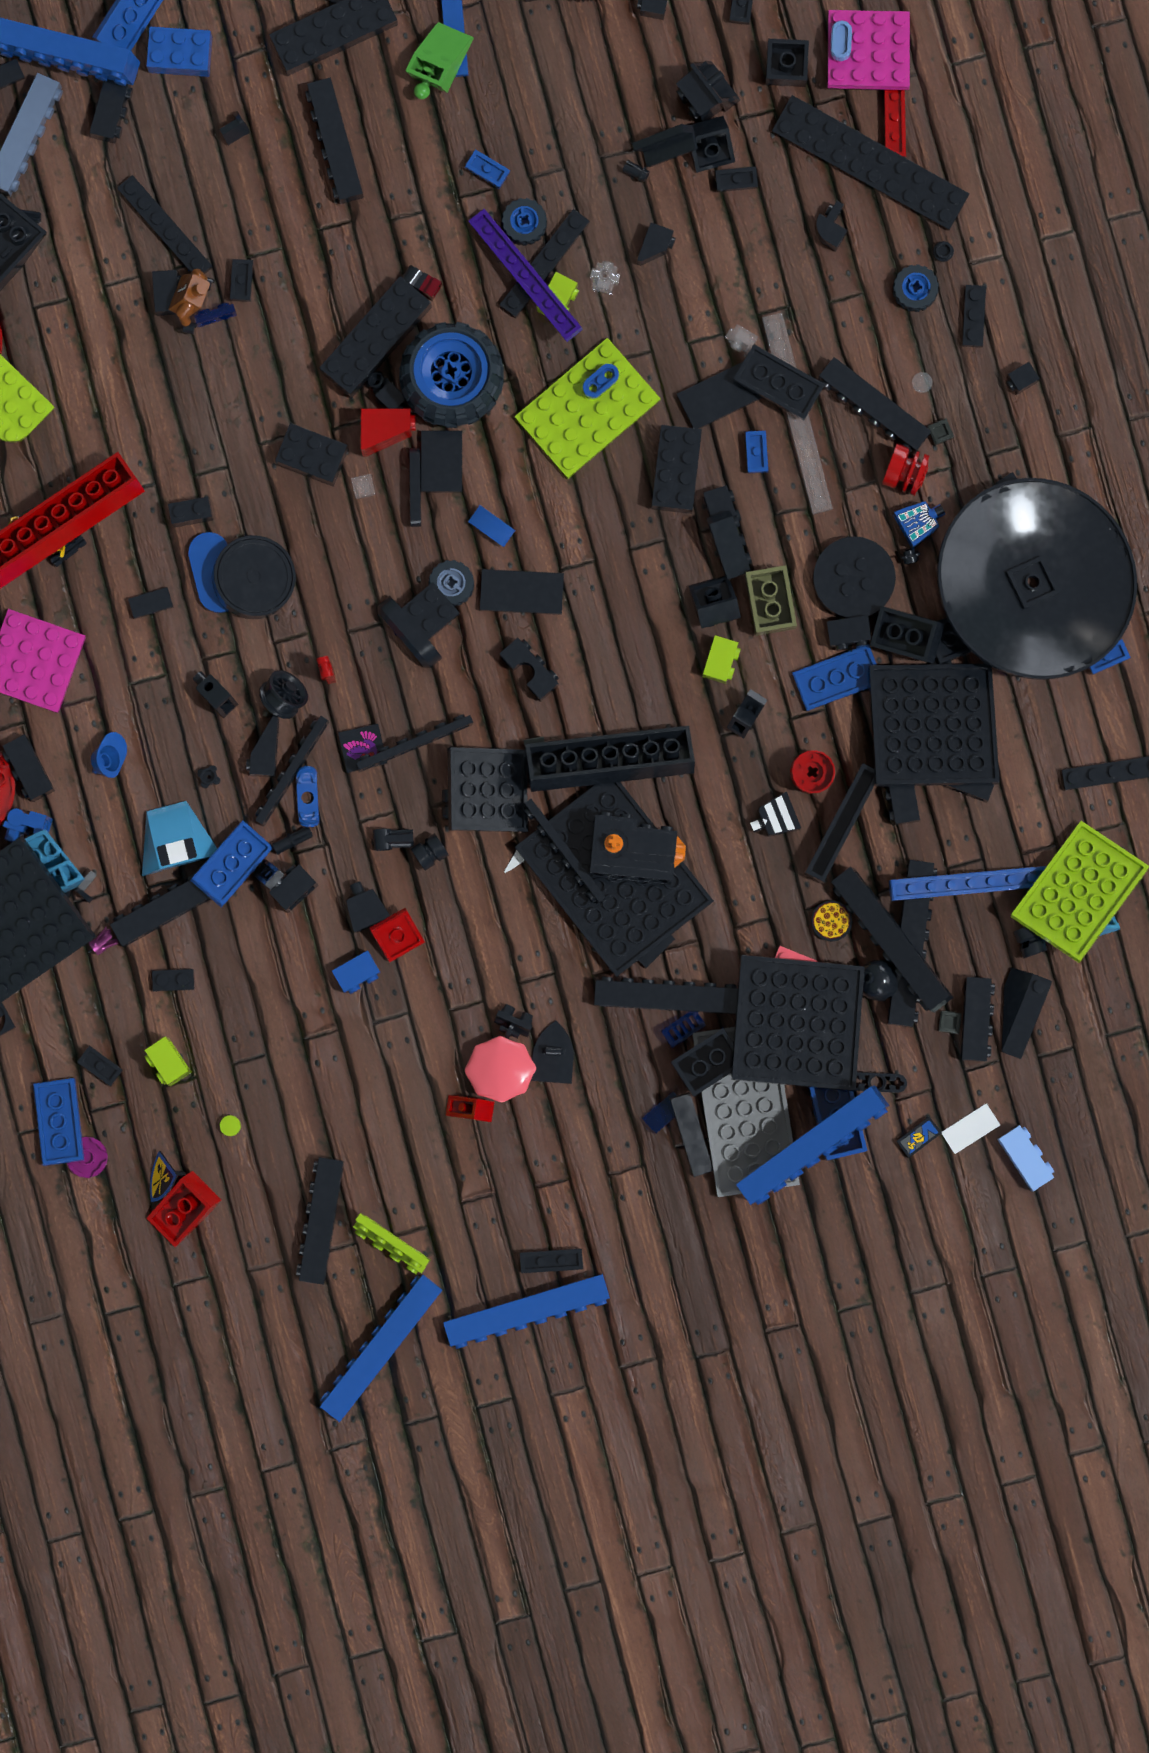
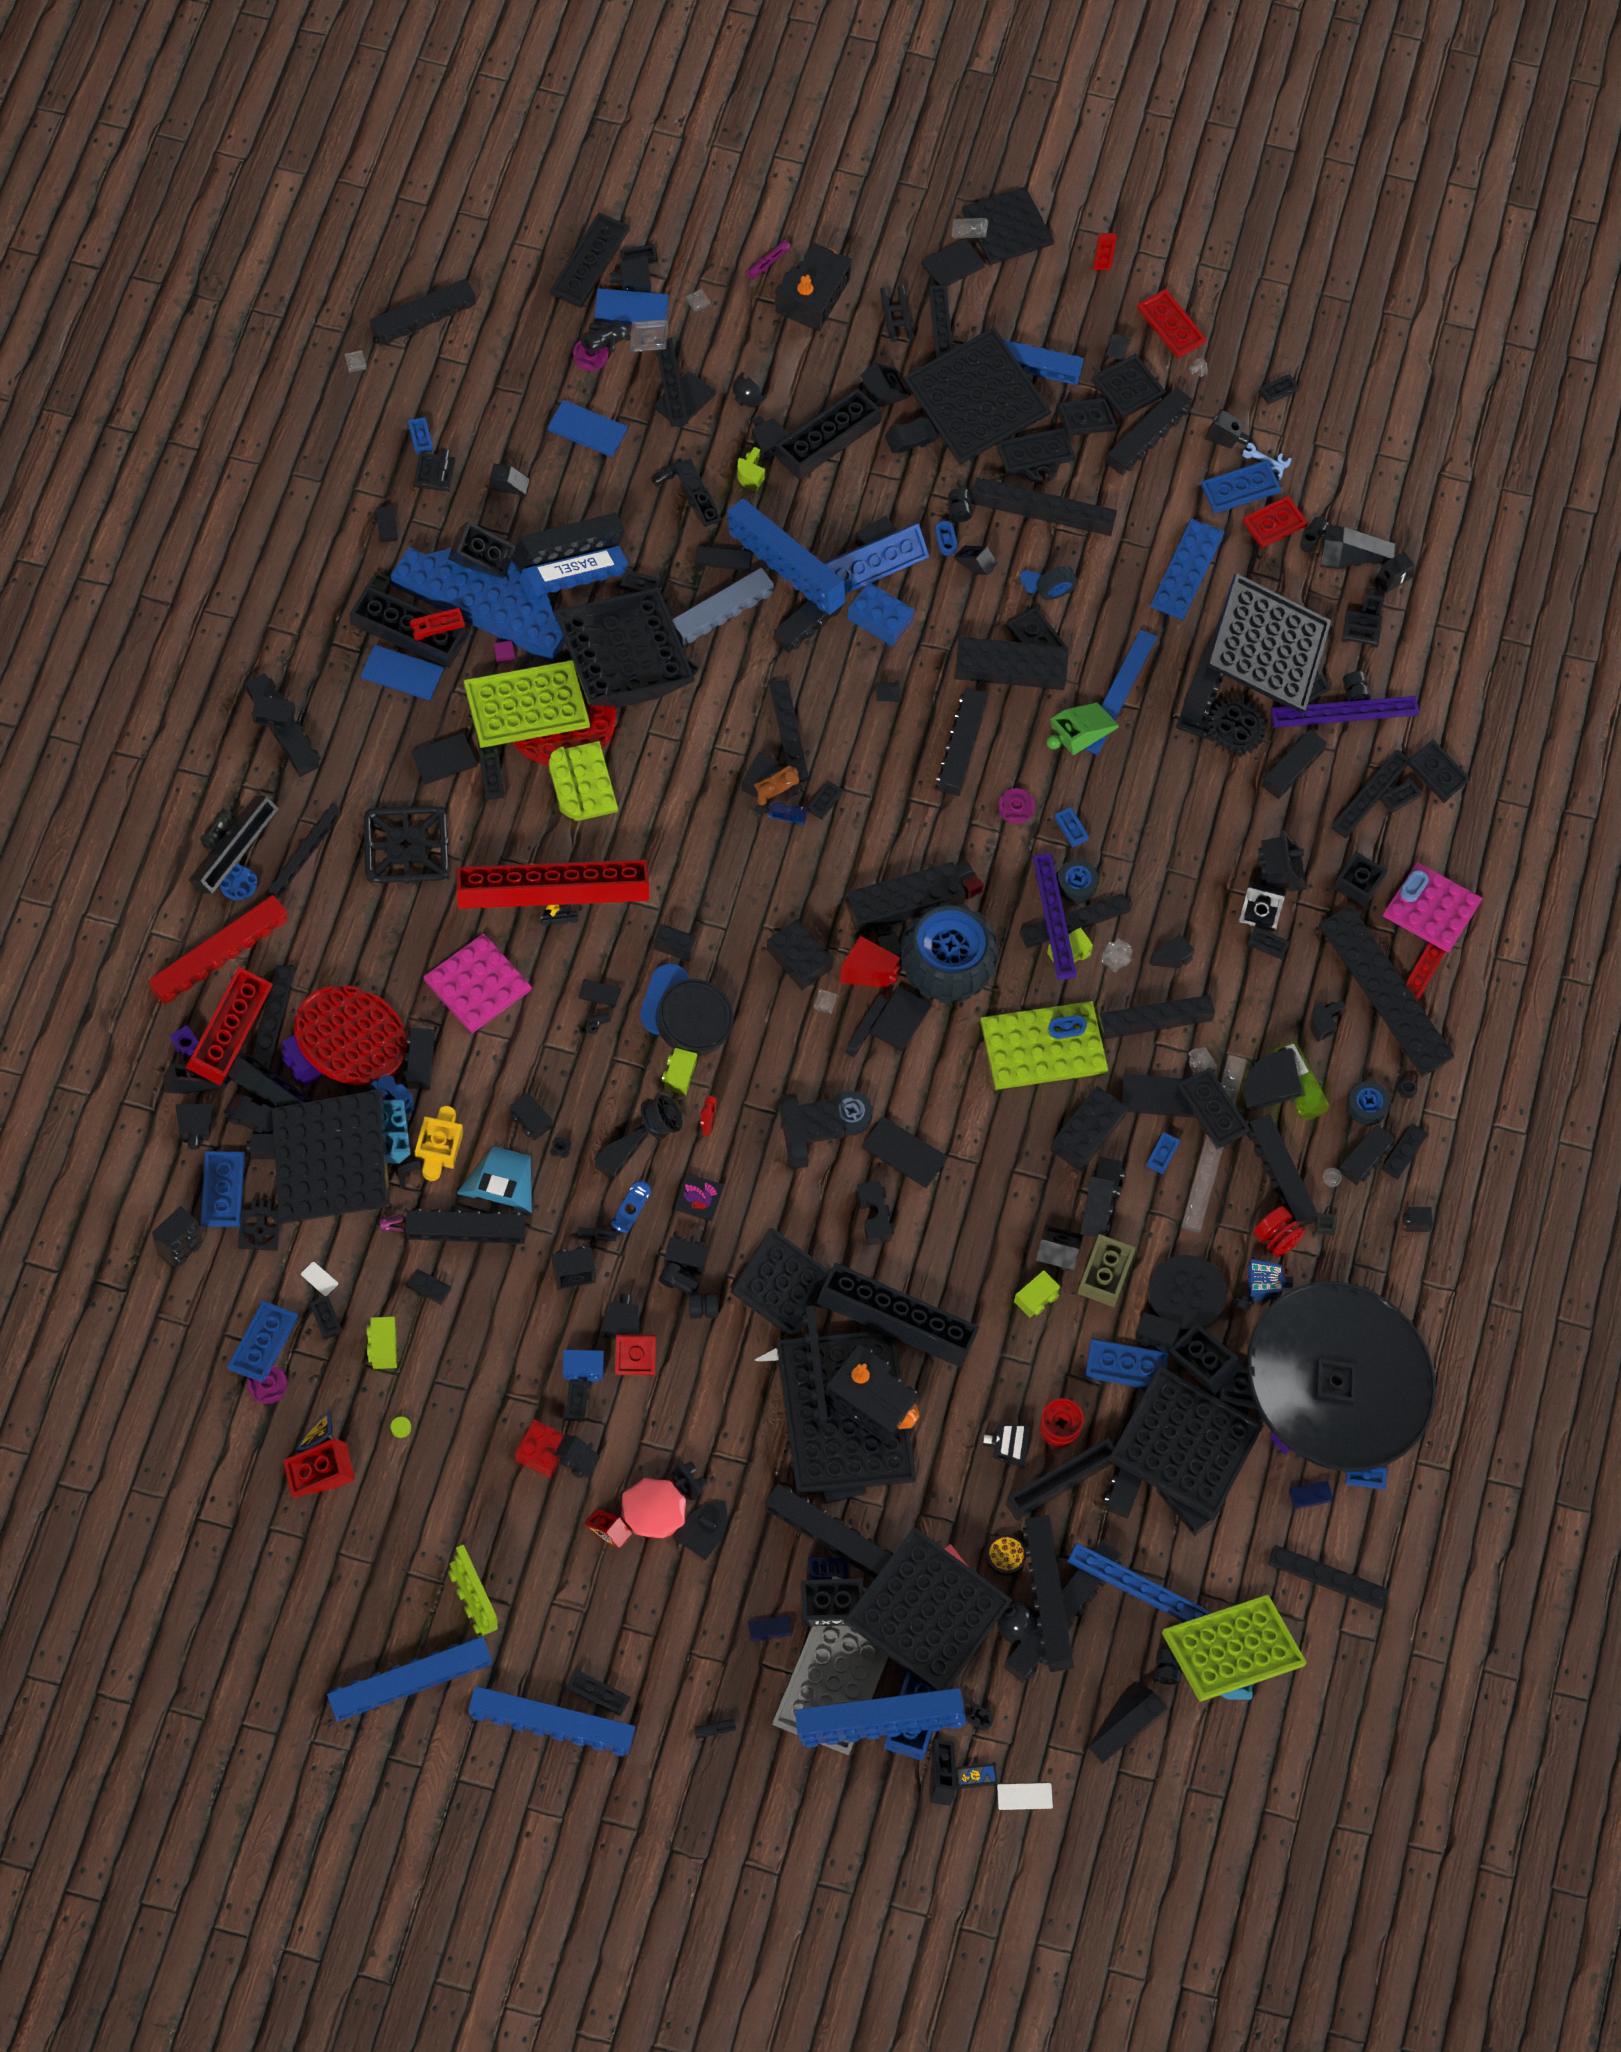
camera: 25 degrees right, 20 degrees down
blue piece [91,732,127,778] -> none
blue tile [190,820,274,907] -> none
black torso [193,671,239,718] -> none
black plate [253,860,284,890] -> none
black plate [255,716,329,826] -> none
black brick [296,1157,344,1285] -> none
black plate [356,714,473,773] -> none
blue slope [468,505,516,547] -> none
black pin [623,160,650,182] -> none
black panel [632,124,698,167] -> none
black tile [669,1092,713,1177] -> none
black brick [727,689,767,739] -> none
pearl dark grey tile [938,1011,962,1034] -> none
black brick [960,977,995,1062] -> none
light blue brick [997,1125,1054,1191] -> none
none -> white sticker [301,1262,338,1296]
none -> yellow brick [415,1106,463,1181]
none -> black brick [509,1092,553,1141]
none -> red brick [515,1419,565,1478]
none -> black brick [554,1434,600,1478]
none -> black plate [565,1380,590,1422]
none -> black arm [586,1013,611,1034]
none -> lime brick [662,1048,697,1095]
none -> black brick [664,1236,708,1275]
none -> black axle [694,1719,736,1739]
none -> black slope [929,1739,957,1806]
none -> magenta tile [998,788,1035,824]
none -> black brick [1097,995,1215,1040]
none -> black brick [1244,1047,1306,1111]
none -> clear neon green brick [1274,1041,1330,1121]
none -> clear blue plate [1289,1481,1333,1510]
none -> black brick [1339,1125,1395,1186]

